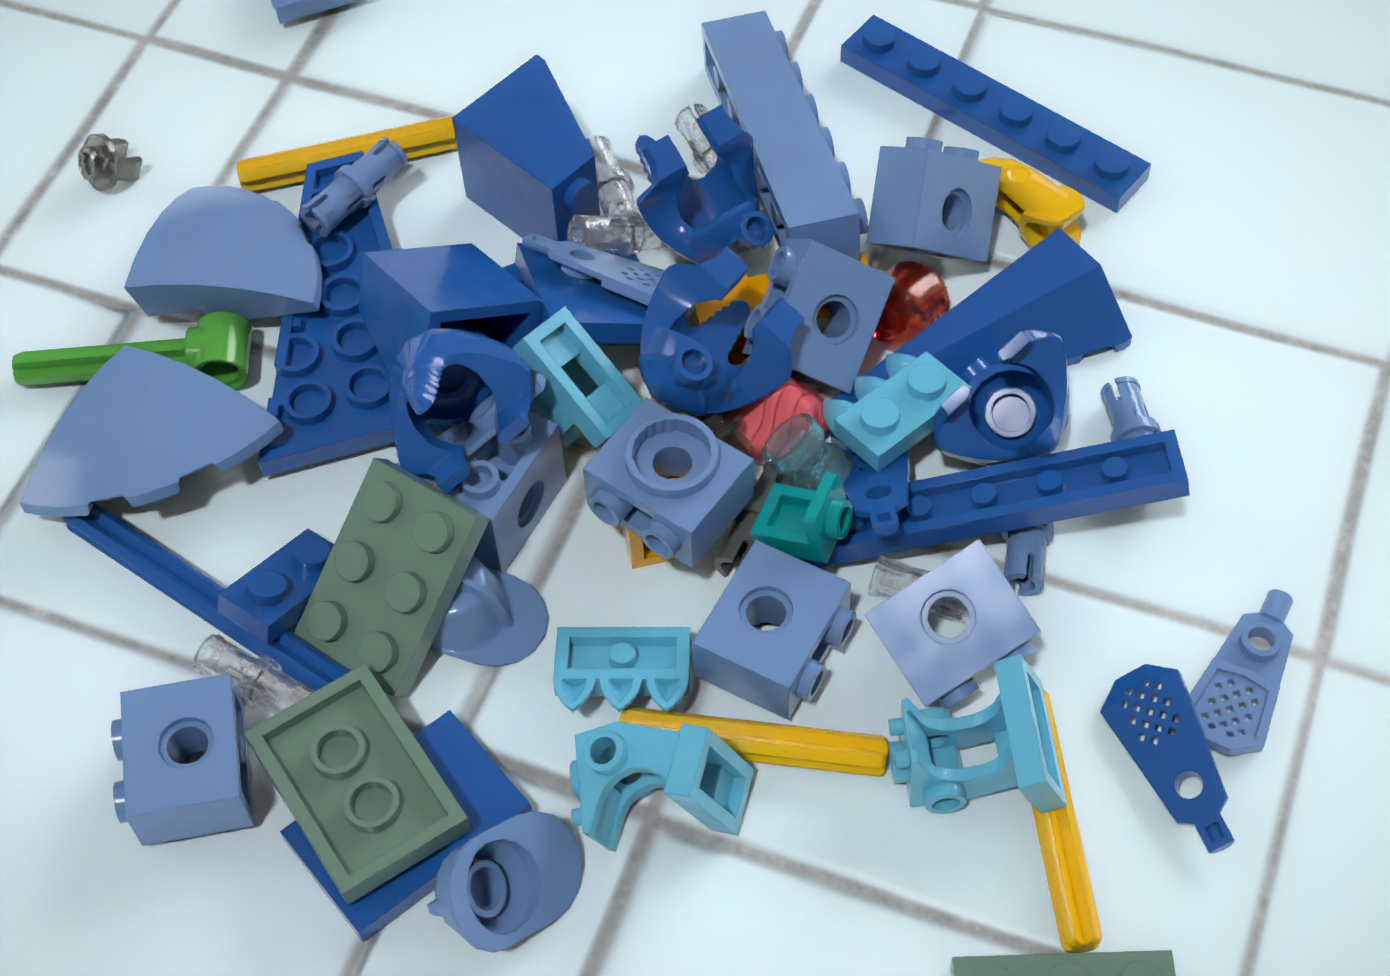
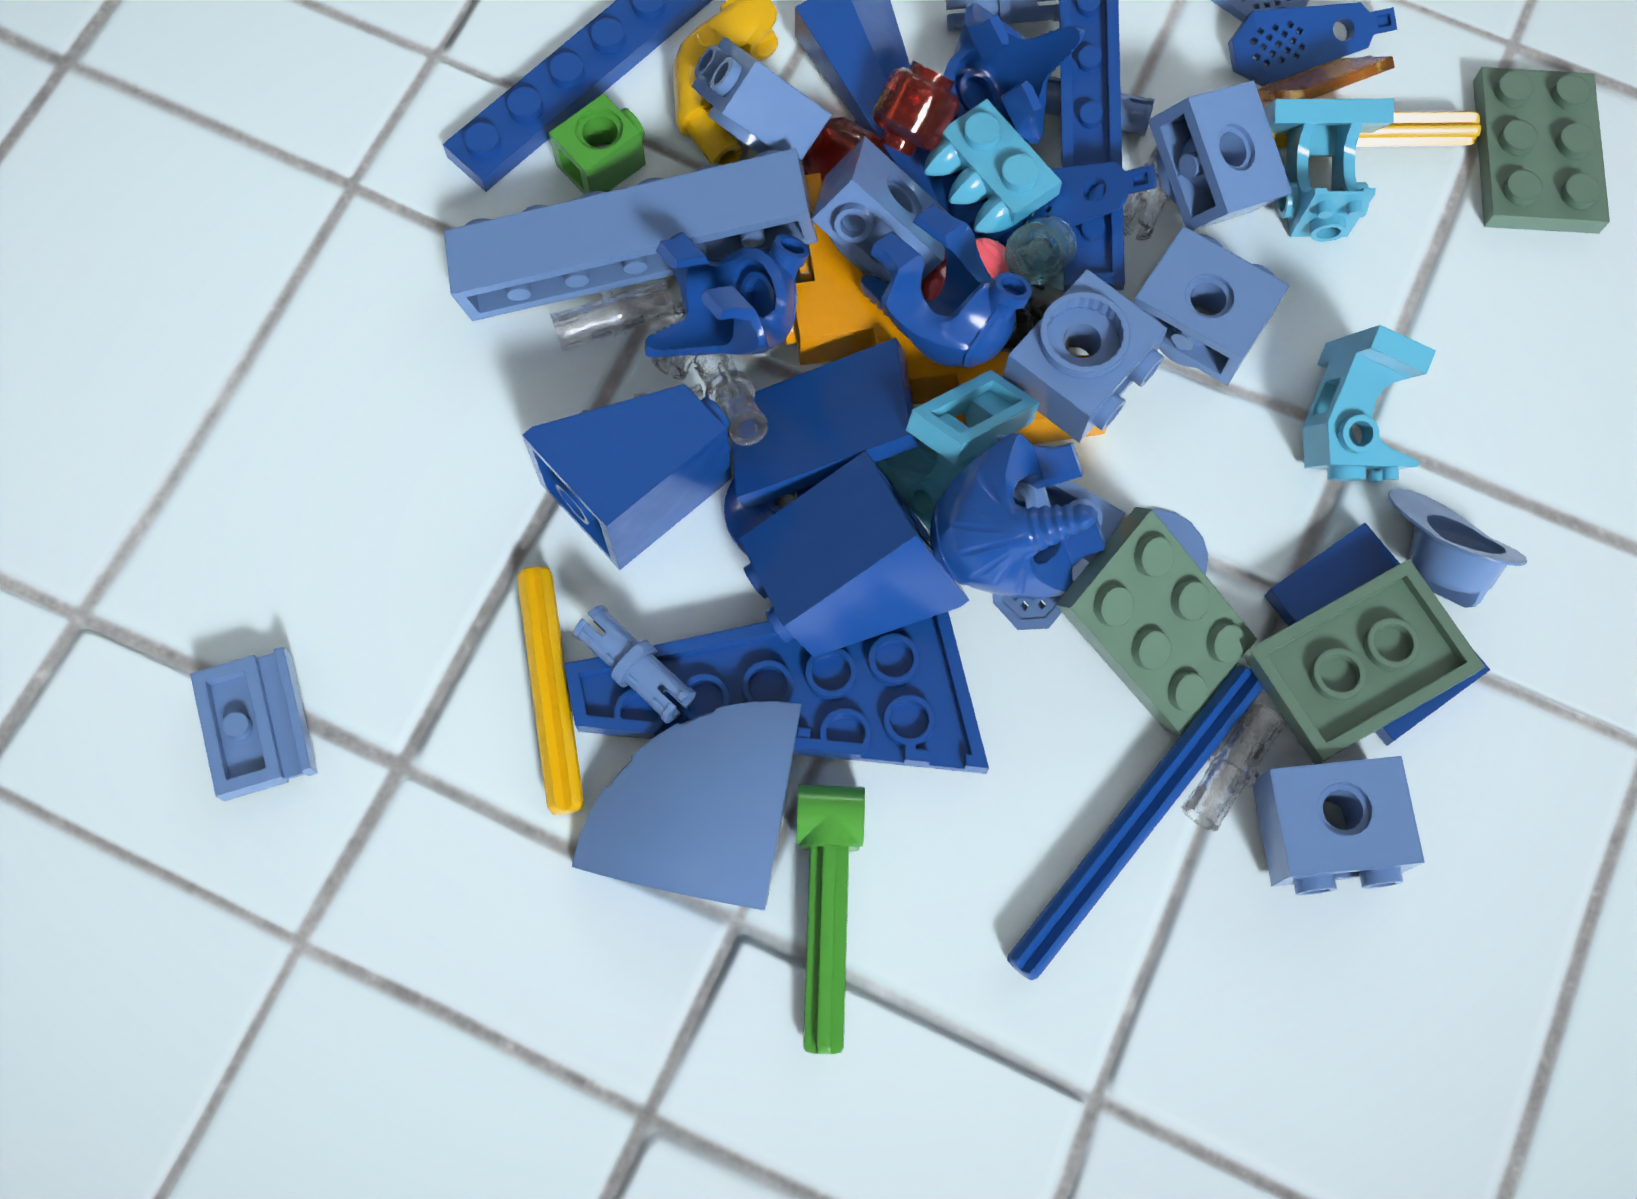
camera: 90 degrees left, 15 degrees up
medium blue brick [20,345,284,517] -> none
clear smoke plate [78,133,143,191] -> none
blue plate [218,528,334,645] -> none
medium blue piece [522,232,696,319] -> none
medium azure plate [553,627,691,713] -> none
yellow axle [619,706,888,776] -> none
teal bracket [750,472,853,564] -> none
none -> bright green brick [549,93,646,194]
none -> clear red head [872,60,960,157]
none -> clear orange piece [1257,55,1395,102]

